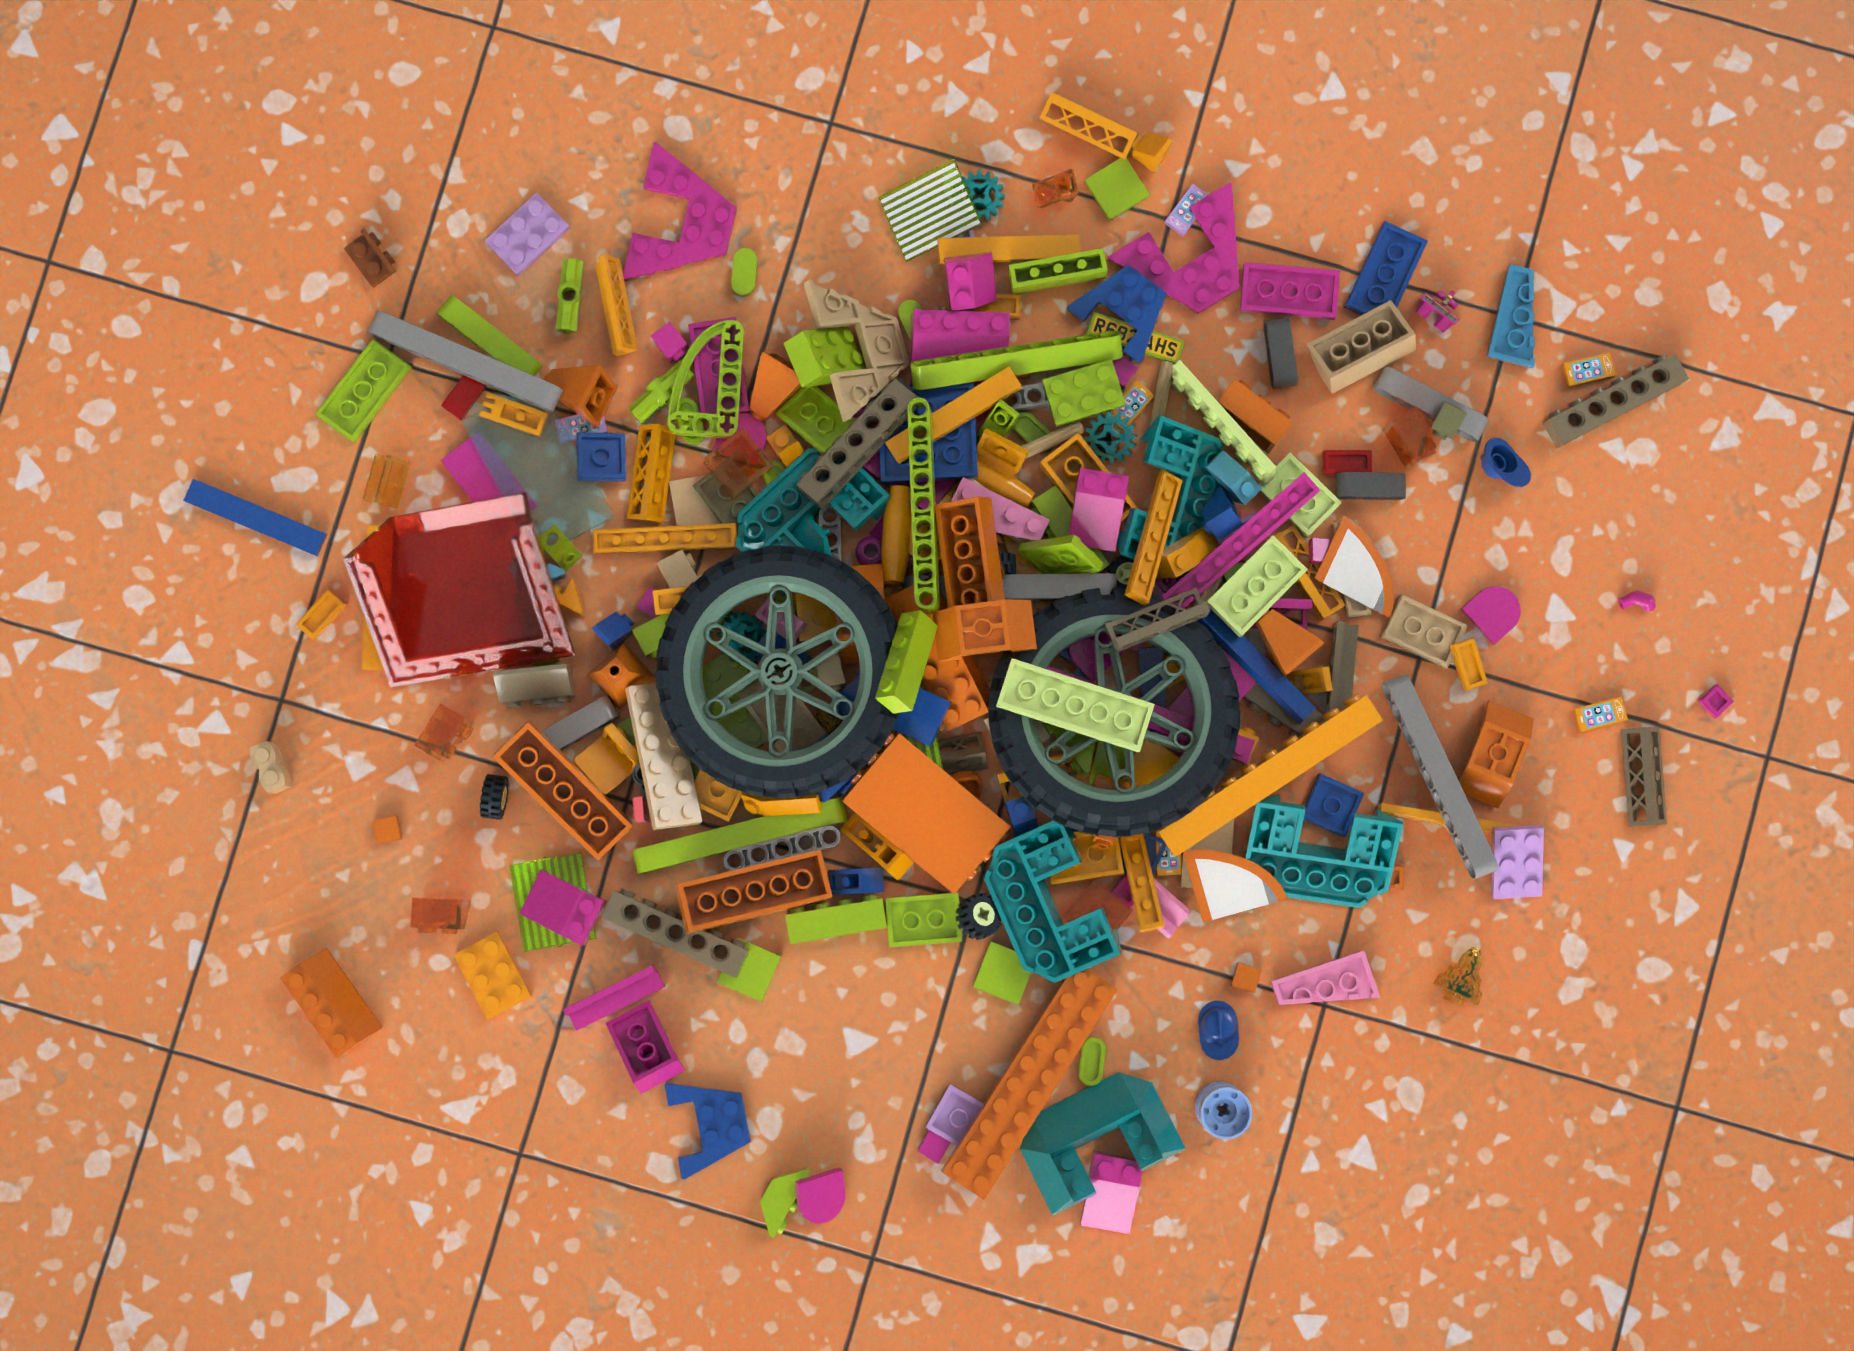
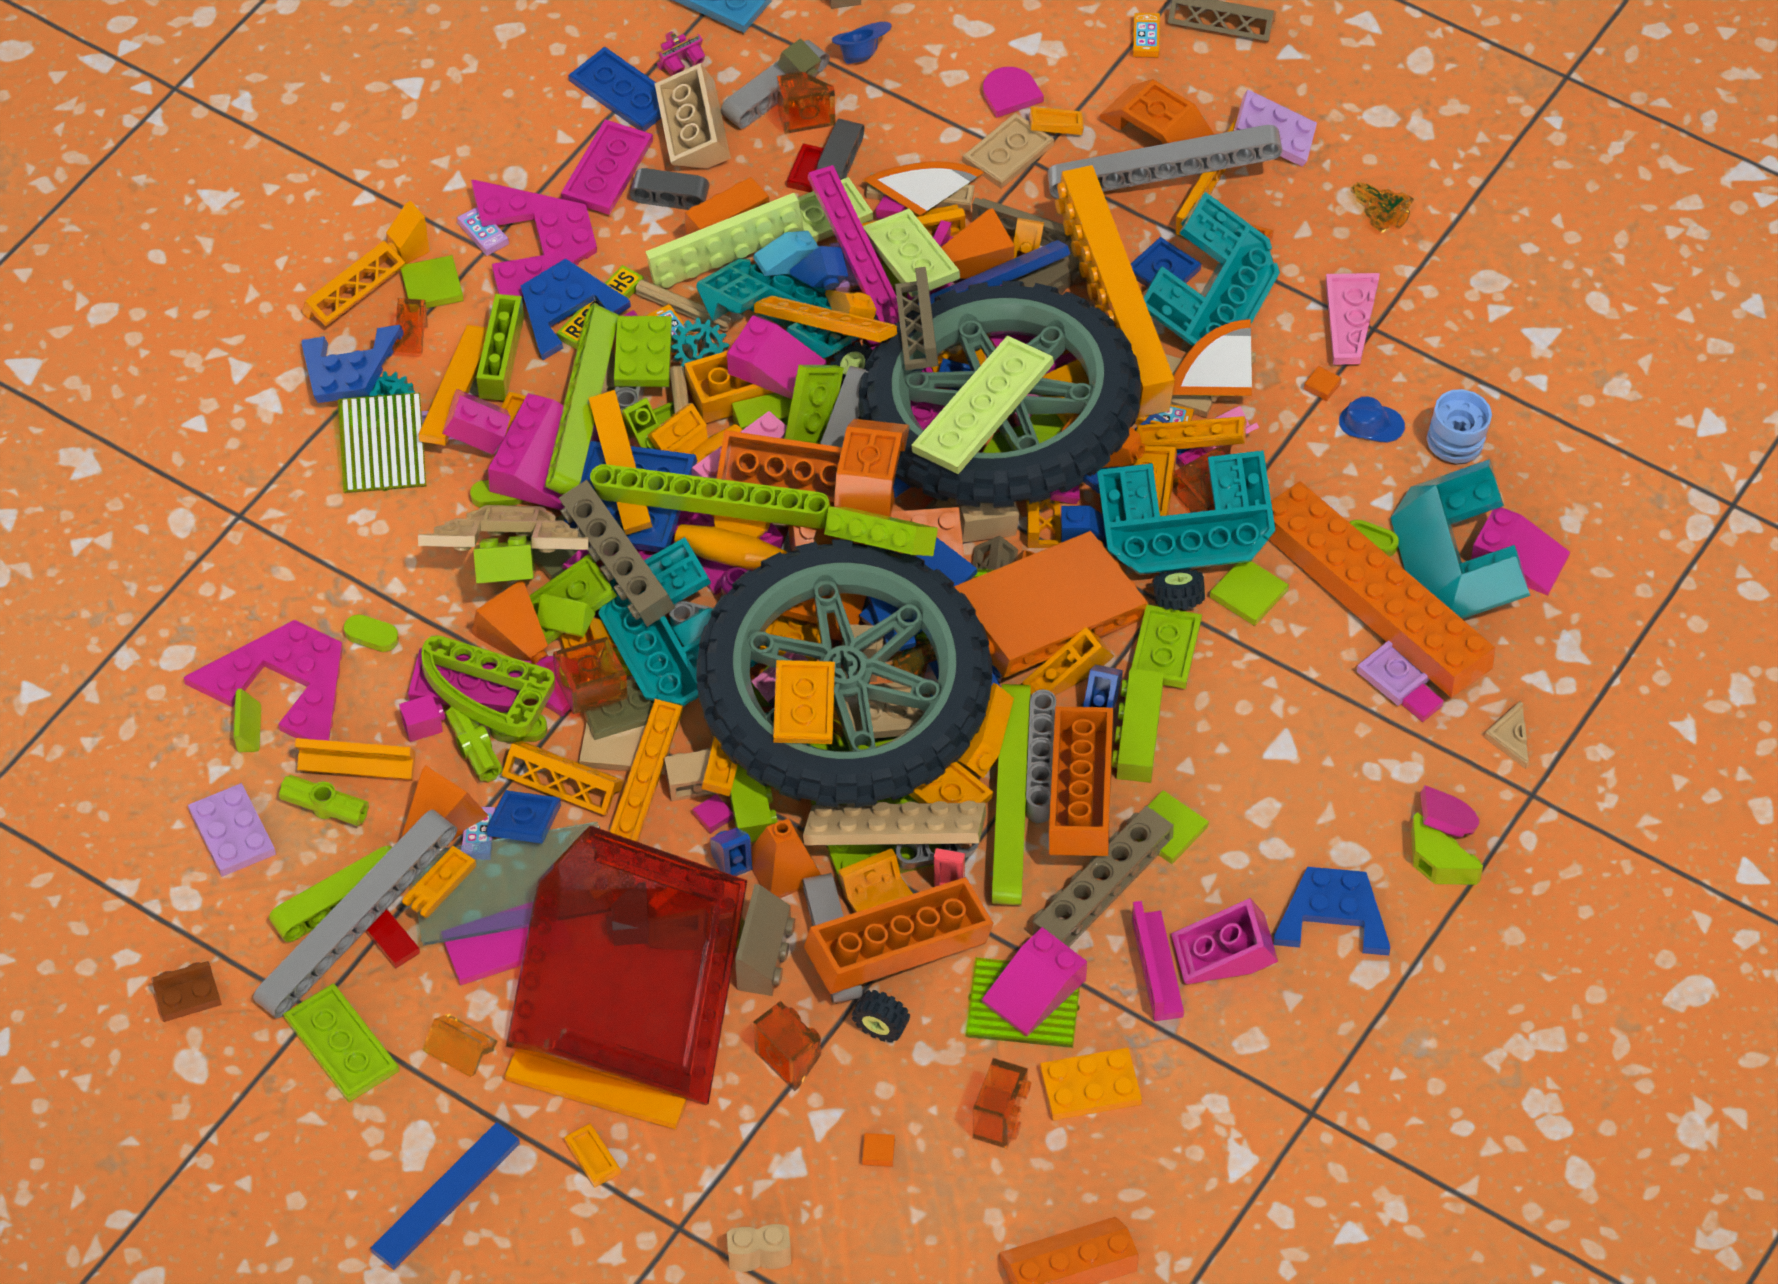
camera: 70 degrees left, 30 degrees down
none -> lime slope [234,689,261,752]
none -> blue wing [301,325,404,403]
none -> lime slope [537,593,595,638]
none -> light orange tile [773,660,835,744]
none -> tan tile [1484,701,1529,769]

